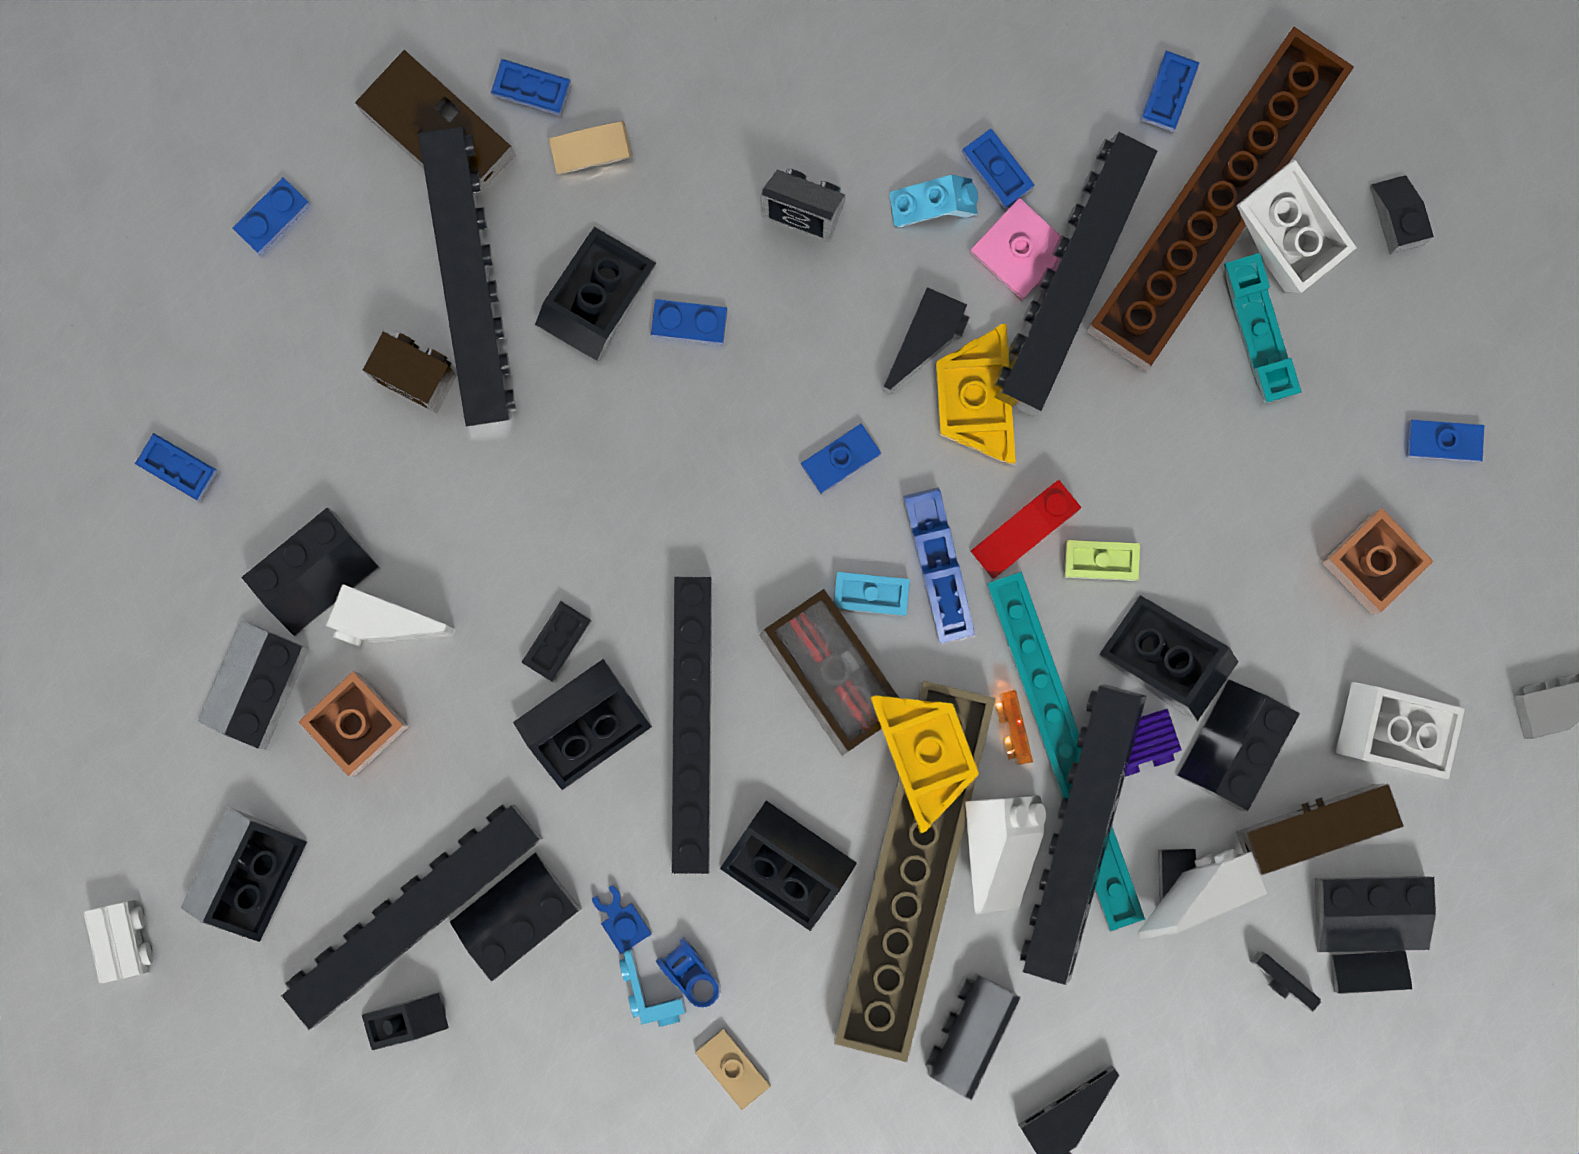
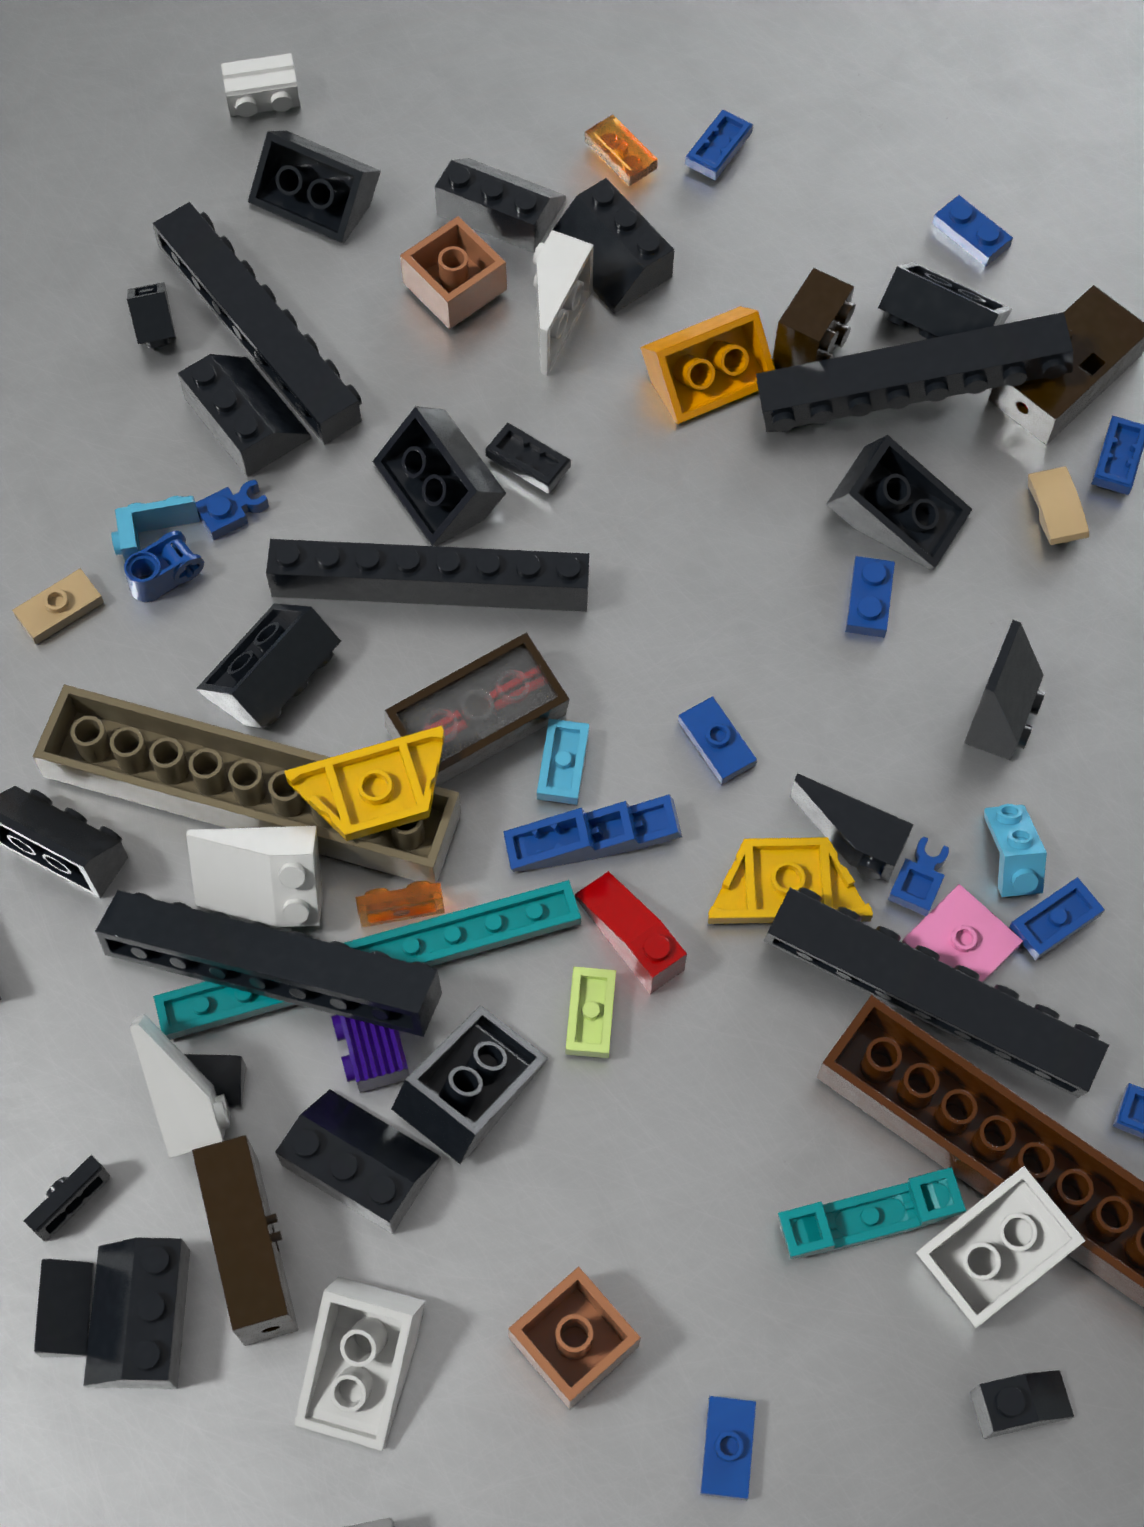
camera: 90 degrees right, 20 degrees down
none -> clear orange plate [584,114,658,186]
none -> light orange slope [640,306,775,424]
none -> black slope [878,262,1012,339]
none -> blue plate [888,837,949,916]

